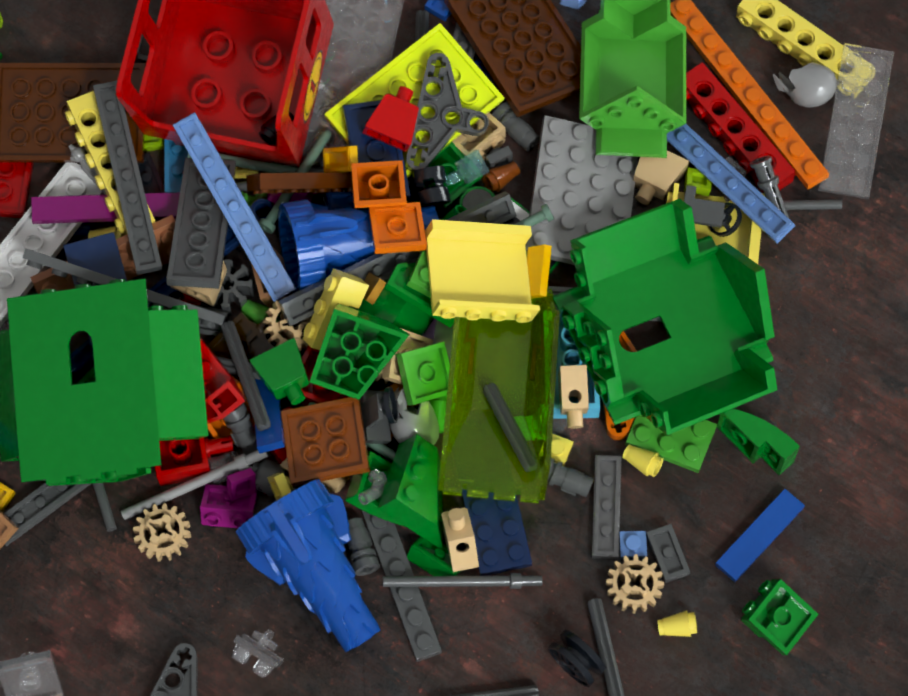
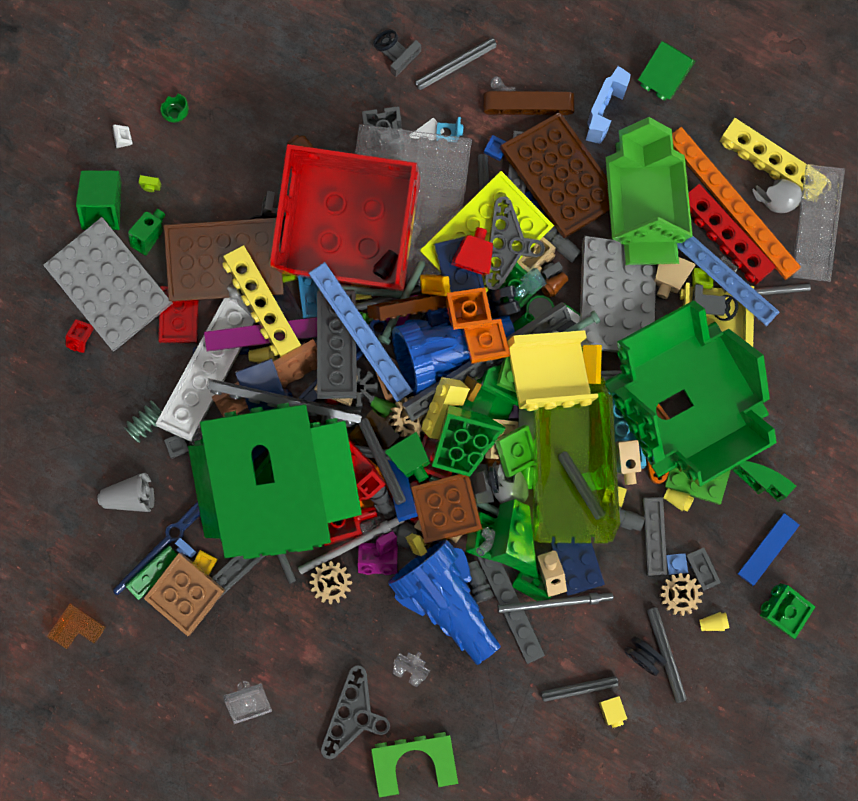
camera: 10 degrees left, 10 degrees up
dark grey plate [93,81,162,275] -> none
dark grey pin [750,155,790,219] -> none

